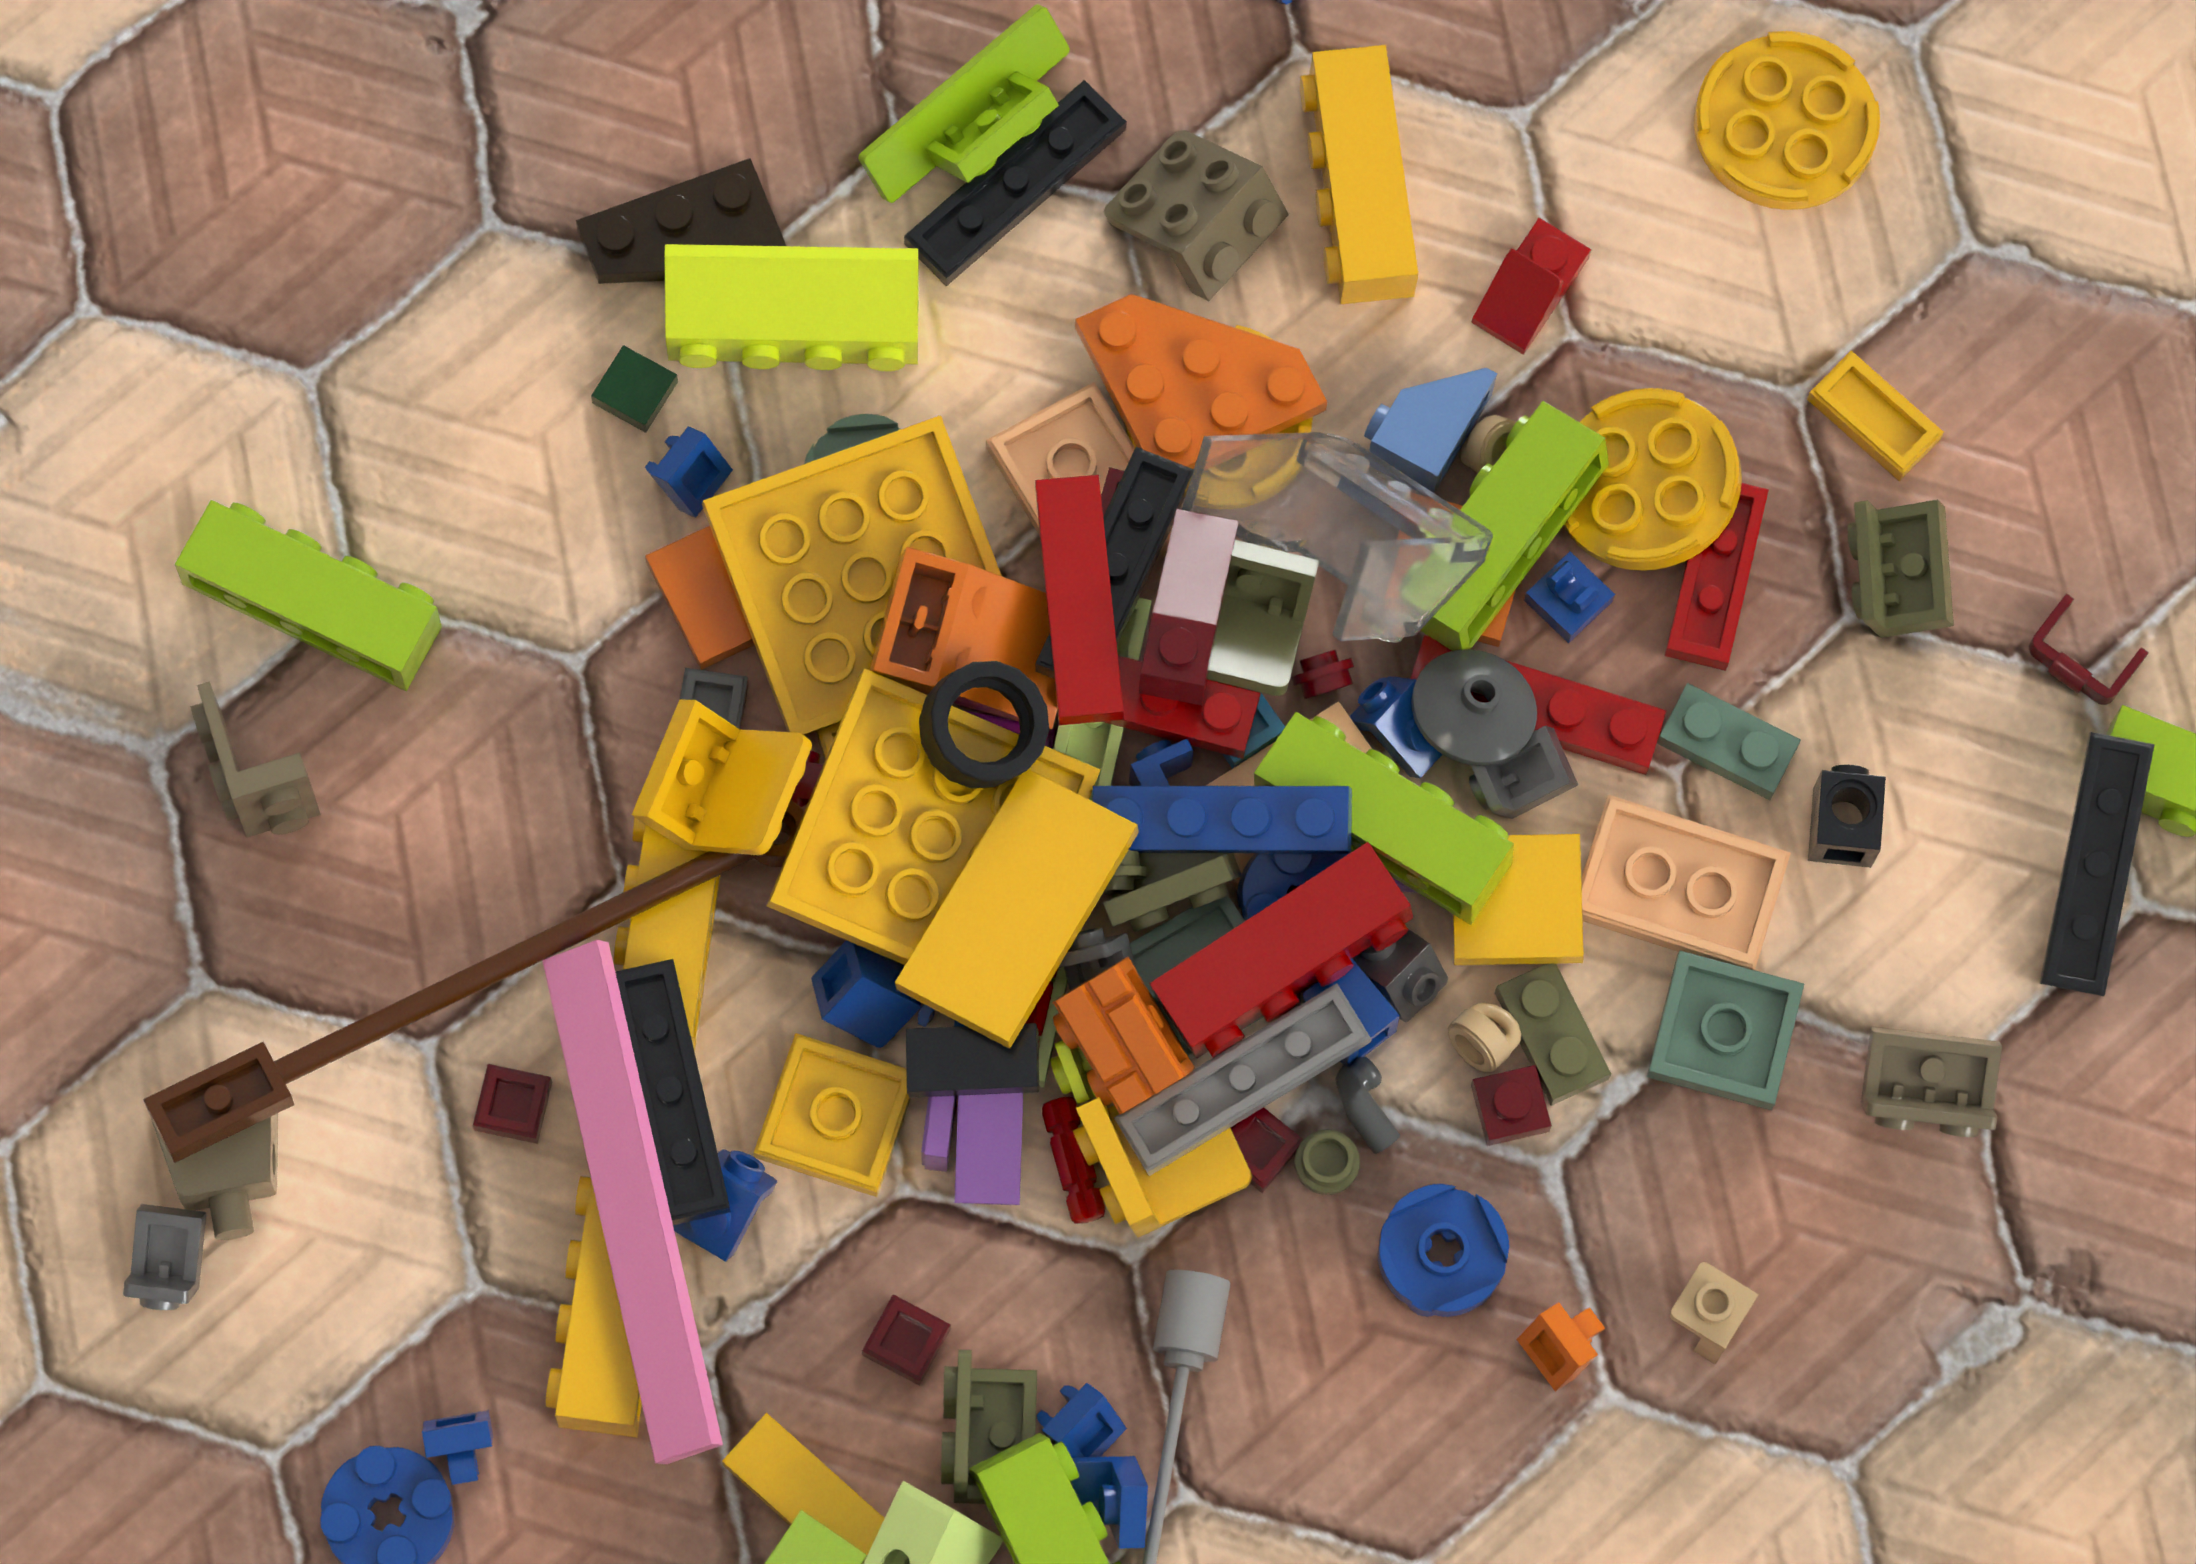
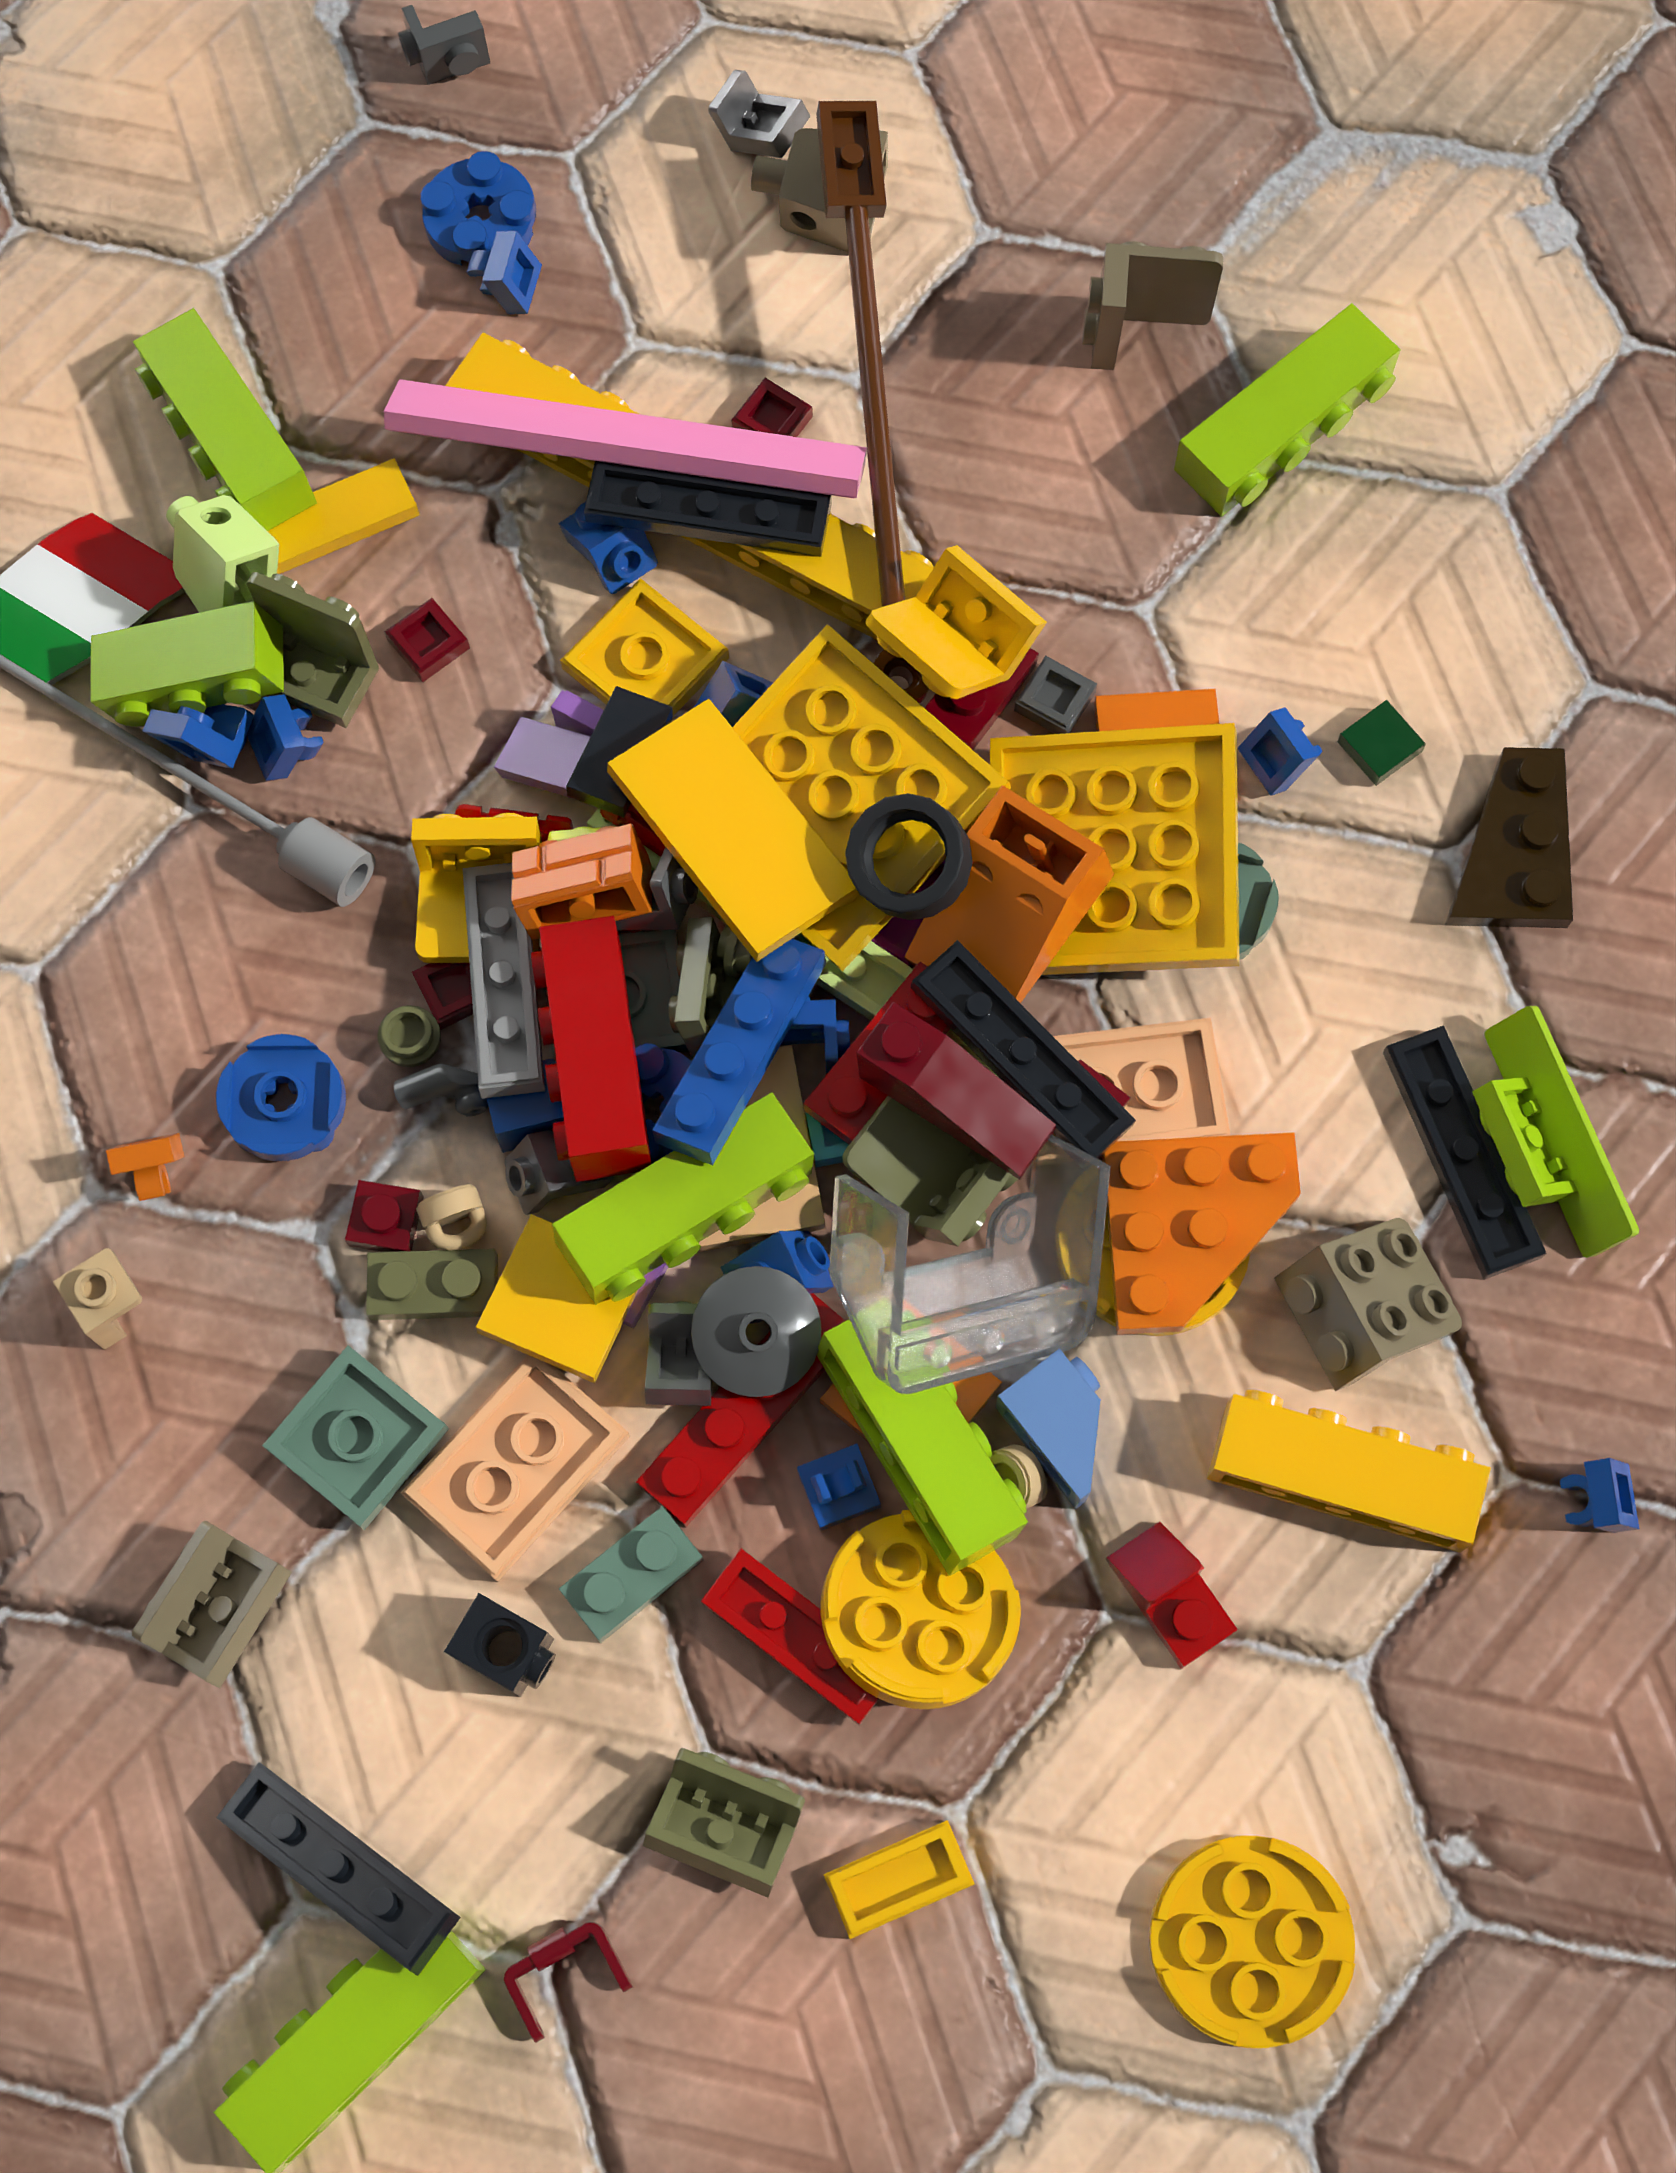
camera: 120 degrees right, 0 degrees up
neon yellow slope [664,244,919,371] -> none
red tile [1035,475,1124,725] -> none

